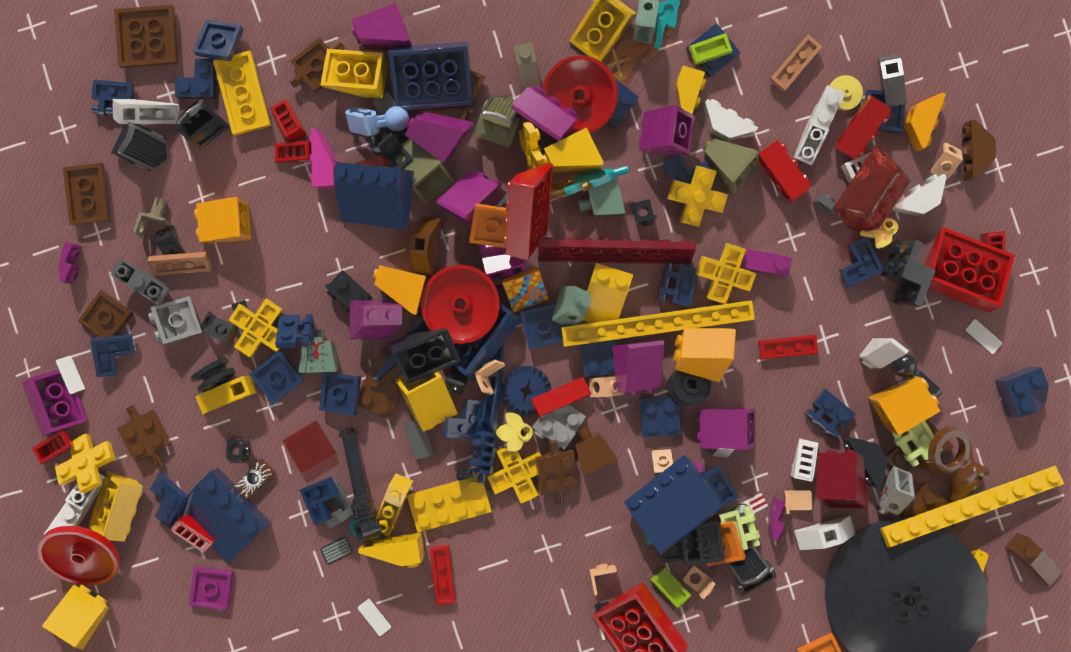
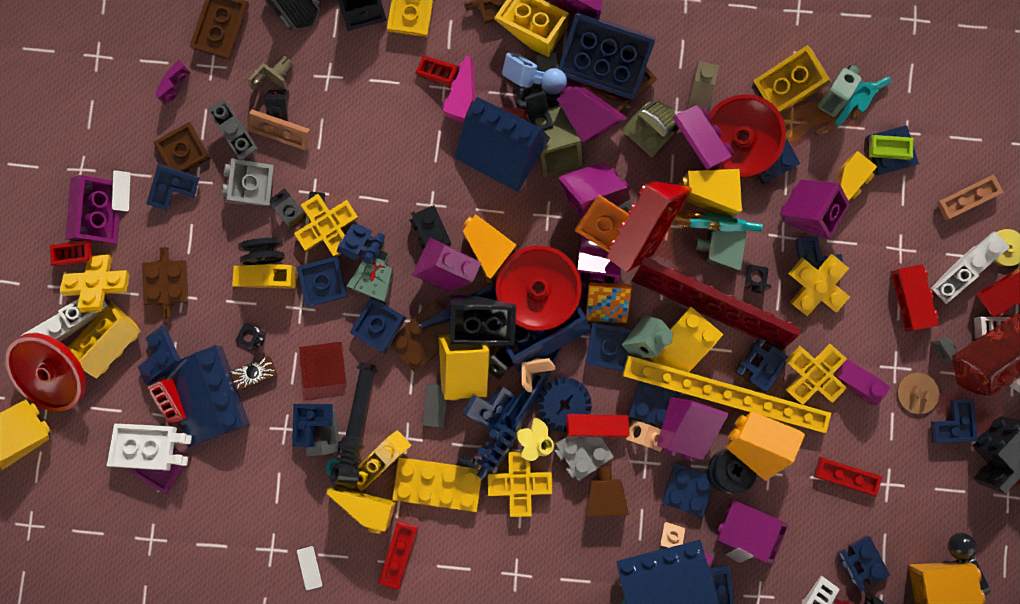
camera: 20 degrees right, 5 degrees down
light orange slope [194,197,251,244] -> none
red slope [270,99,307,142] -> none
sticker [321,537,352,564] -> none
reddish brown slope [409,217,443,276] -> none
yellow plate [519,122,548,170] -> none
reddish brown plate [535,440,578,504] -> none
white slope [703,99,758,142] -> none
olive slope [703,139,759,194] -> none
white slope [859,338,909,369] -> none
light yellow plate [860,214,898,249] -> none
none -> white tile [107,424,192,471]
none -> medium nougat piece [897,372,940,414]

